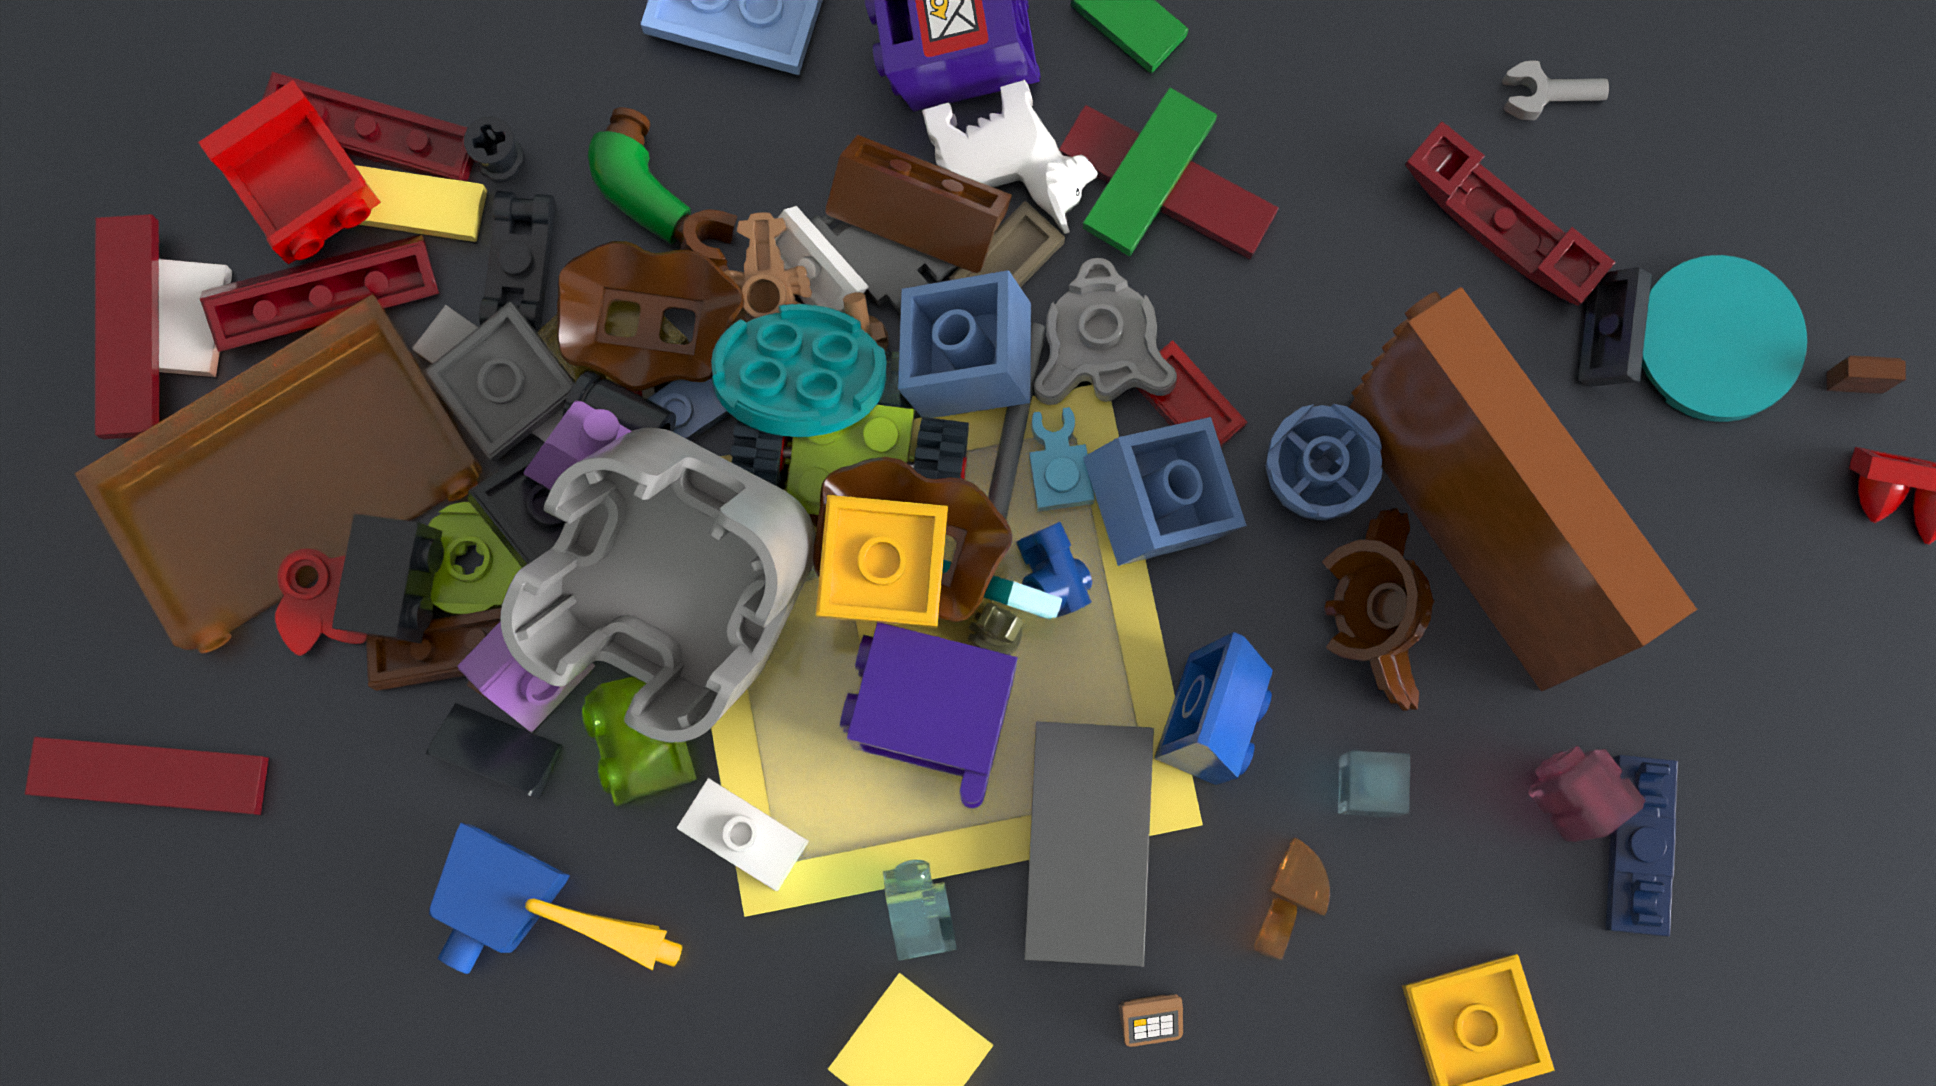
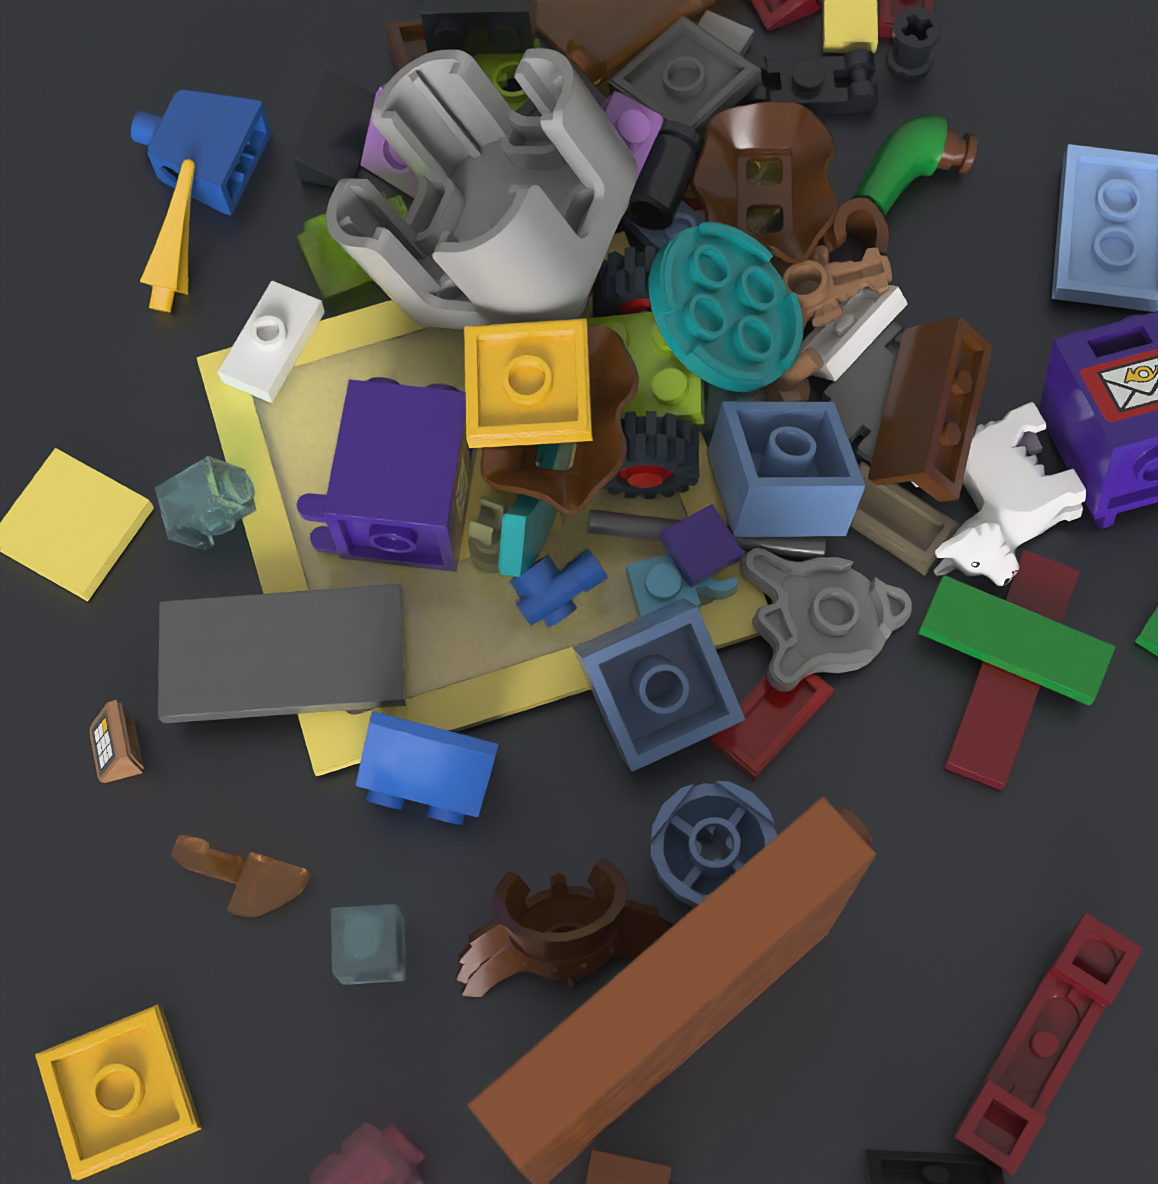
camera: 85 degrees right, 10 degrees down
none -> dark purple tile [659,504,744,588]

